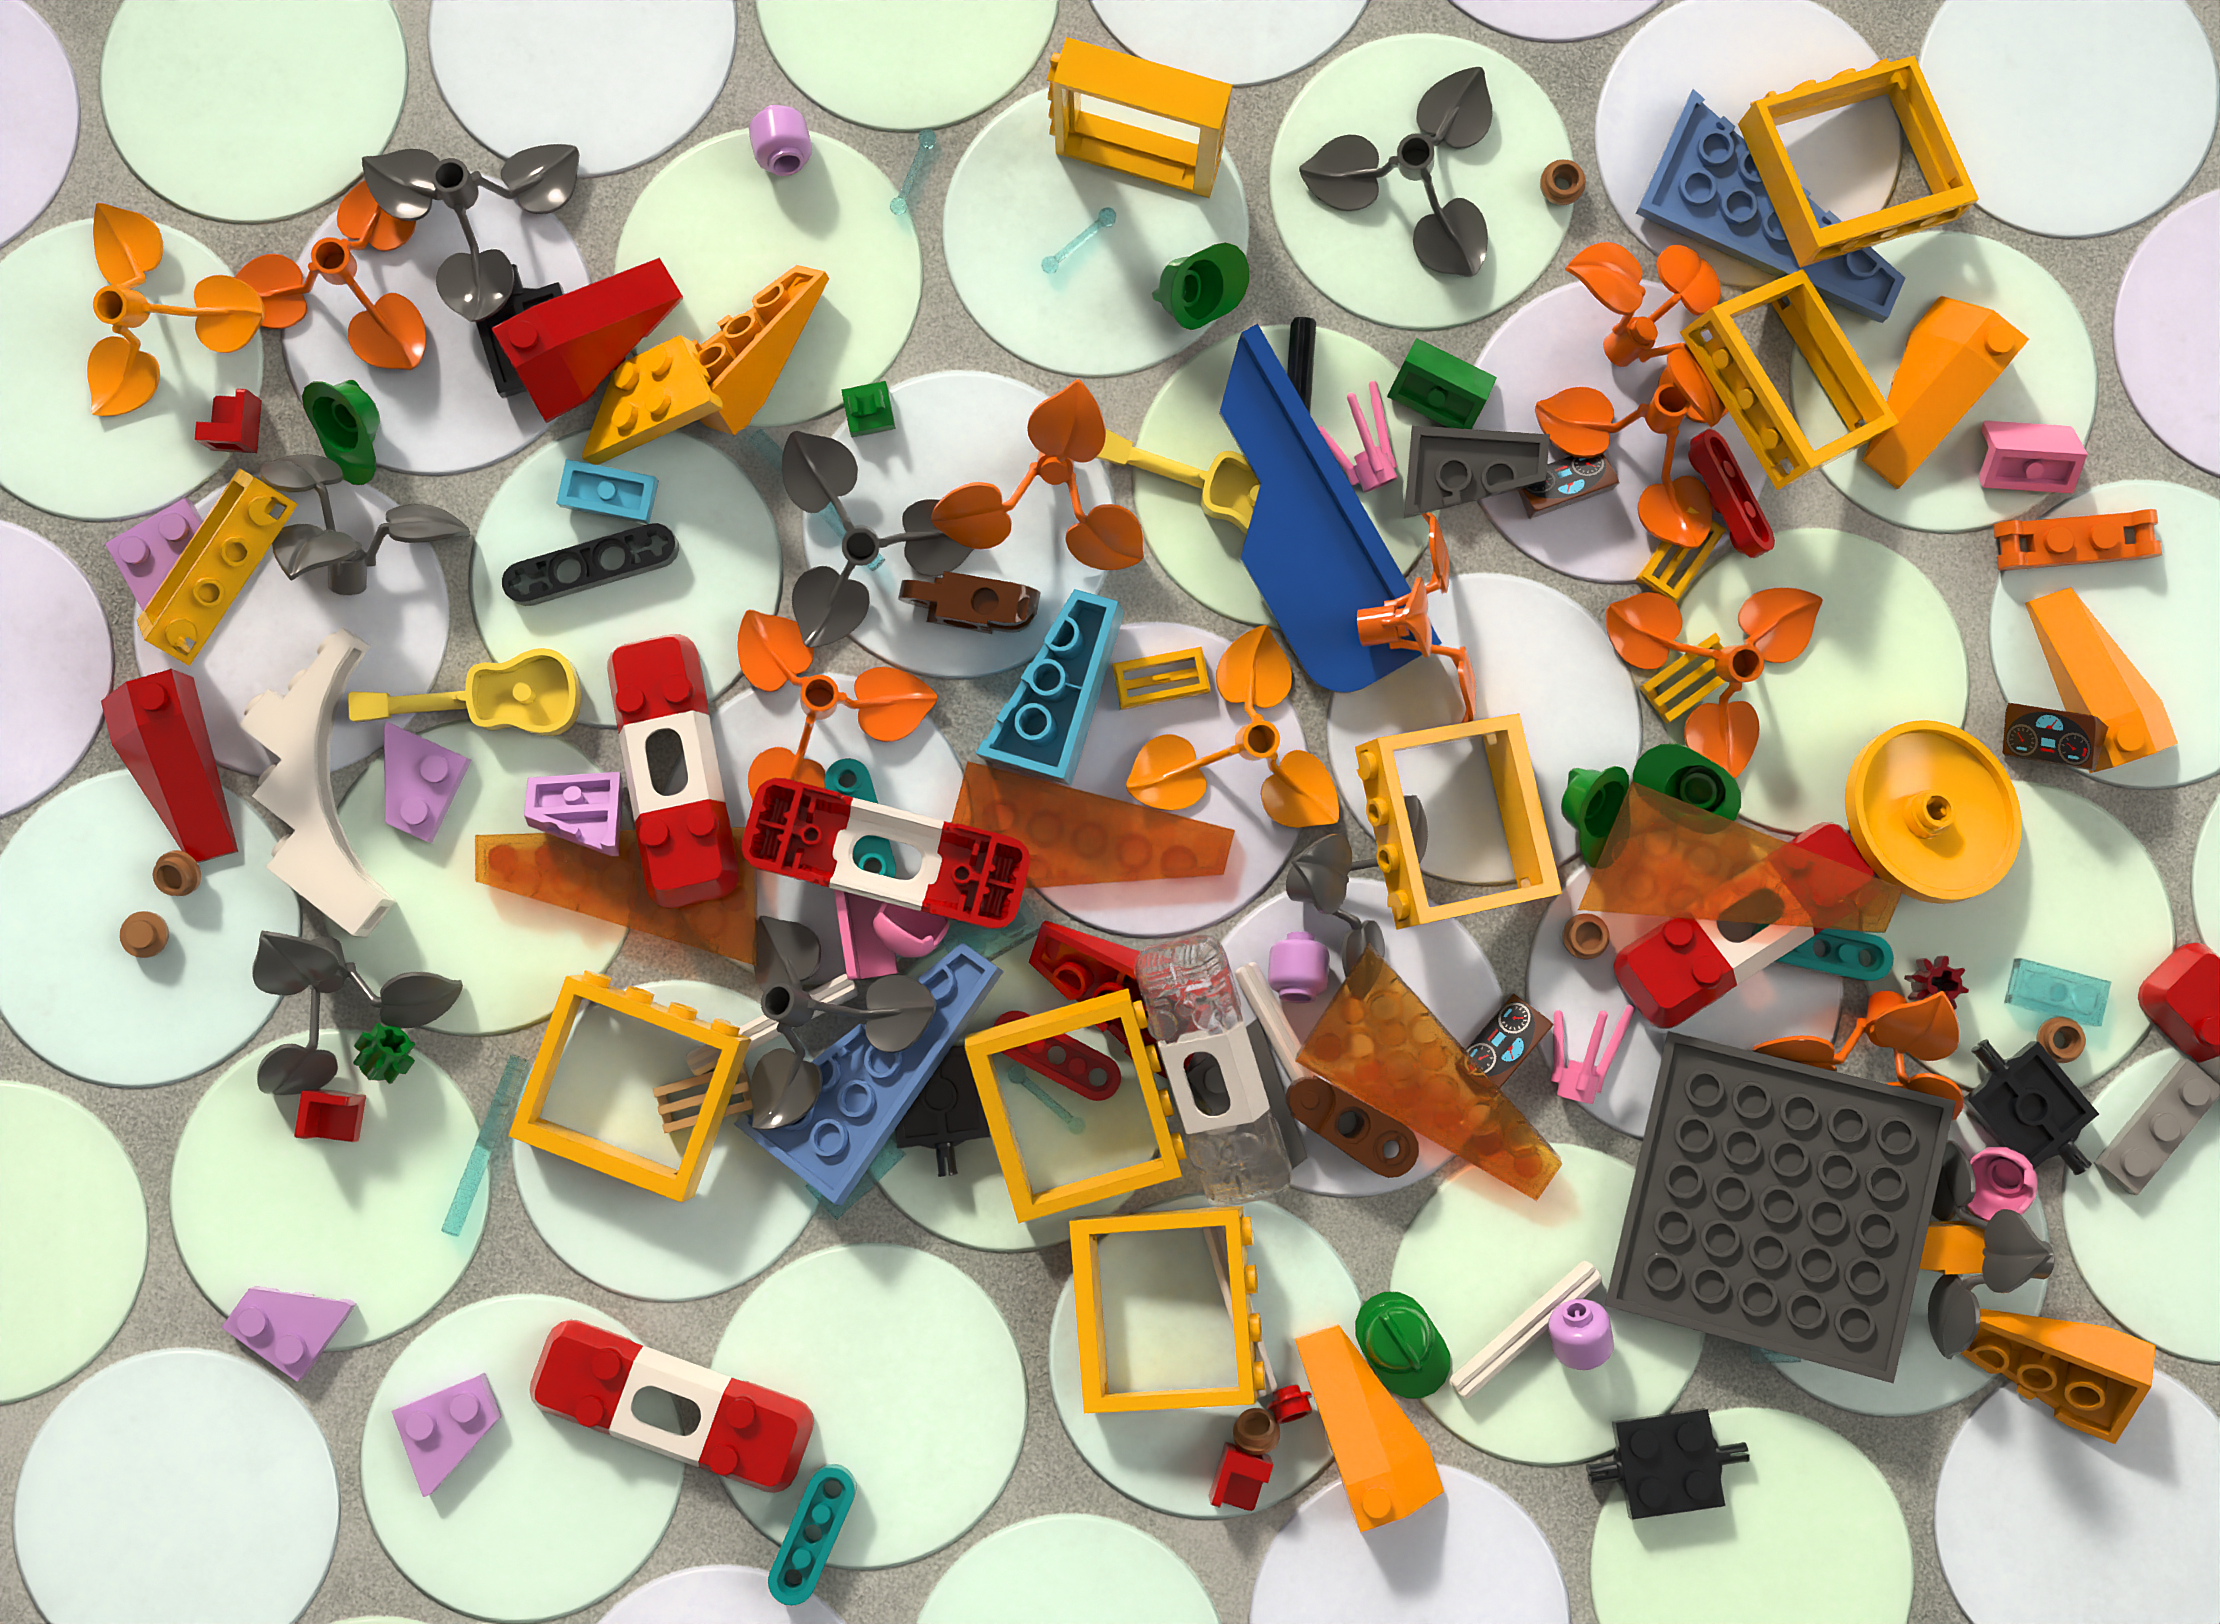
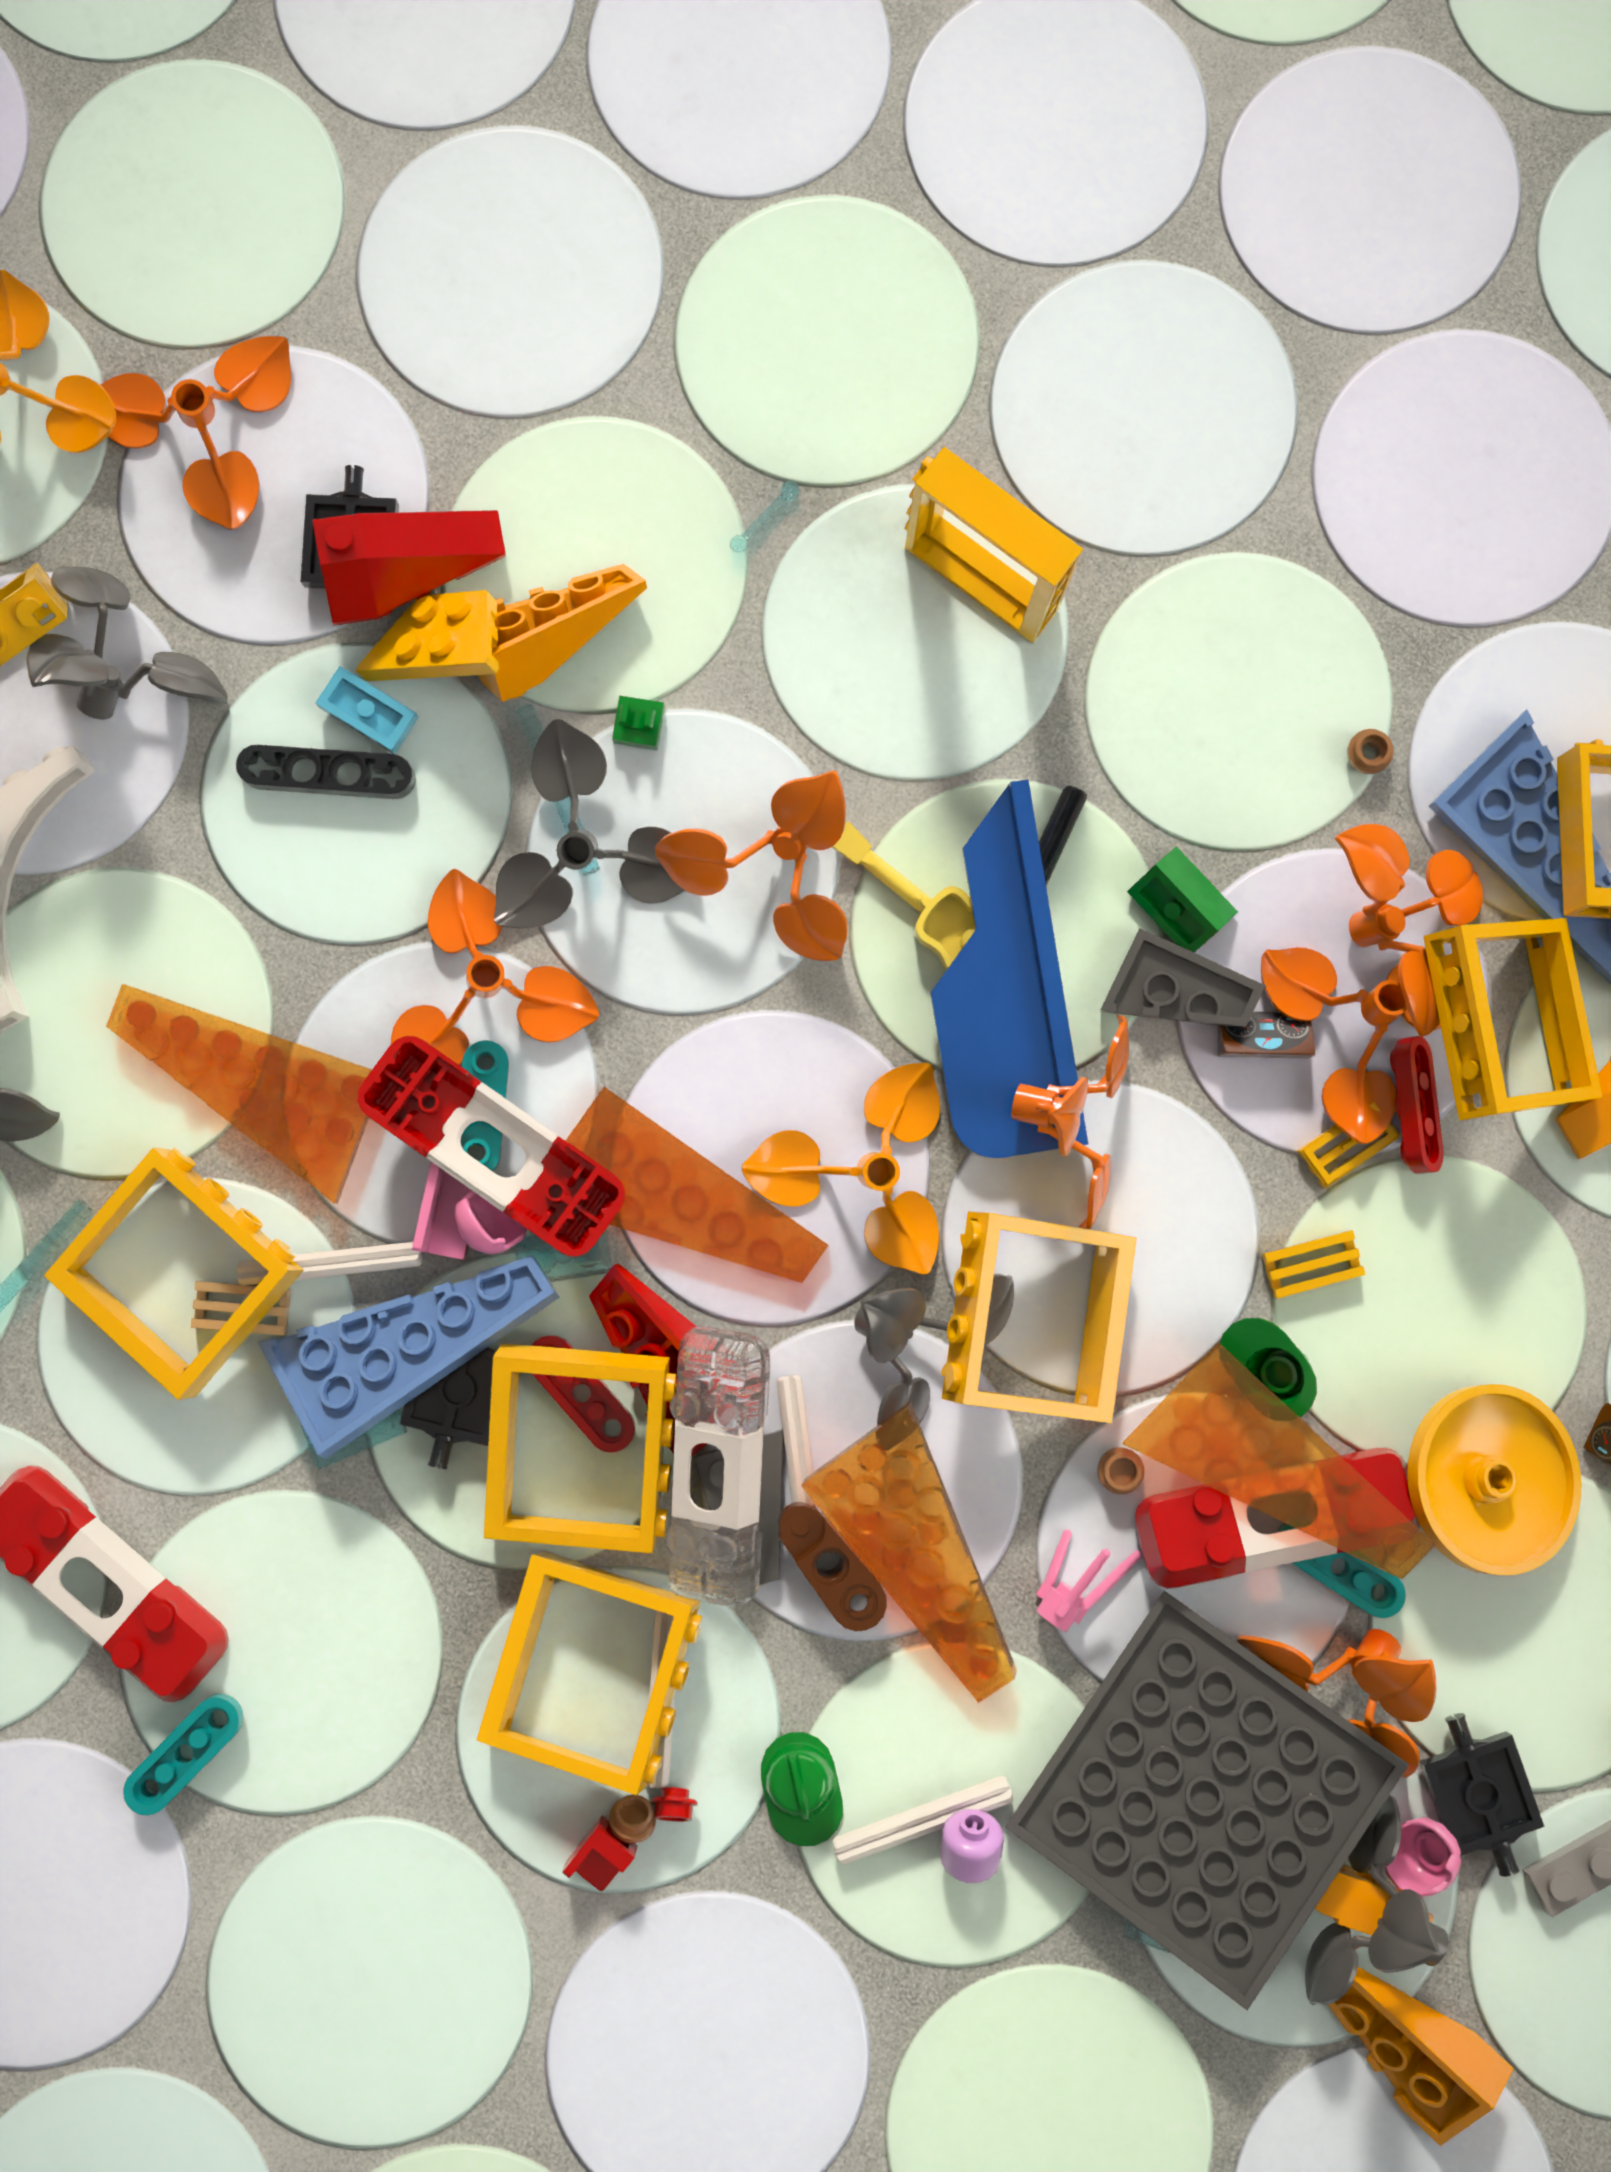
camera: 20 degrees right, 0 degrees up
red panel [194,389,262,453] -> none
green piece [302,380,380,485] -> none
light yellow piece [348,648,581,736] -> none
dark grey plant [362,144,580,322] -> none
lavender wing [384,722,472,843] -> none
lavender wing [524,772,624,856] -> none
red piece [607,634,740,909] -> none
lavender head [749,105,812,176] -> none
dark grey plant [751,916,937,1130] -> none
reddish brown piece [898,571,1041,634] -> none
medium azure wedge [976,589,1125,786] -> none
clear light blue hinge [1008,1065,1086,1135] -> none
clear light blue hinge [1041,207,1116,274] -> none
yellow tile [1112,647,1210,710] -> none
green piece [1152,242,1249,330] -> none
lavender head [1268,932,1330,1004] -> none
light orange wedge [1295,1324,1444,1532] -> none
dark grey plant [1299,67,1493,277] -> none
bright pink plant [1318,381,1398,493] -> none
slope [1454,993,1554,1095] -> none
green piece [1561,766,1631,870] -> none
black plate [1586,1408,1750,1520] -> none
orange plant [1605,588,1823,778] -> none
dark red gear [1904,956,1969,1010] -> none
clear light blue plate [2004,958,2111,1027] -> none
medium nougat plate [2036,1017,2086,1063] -> none

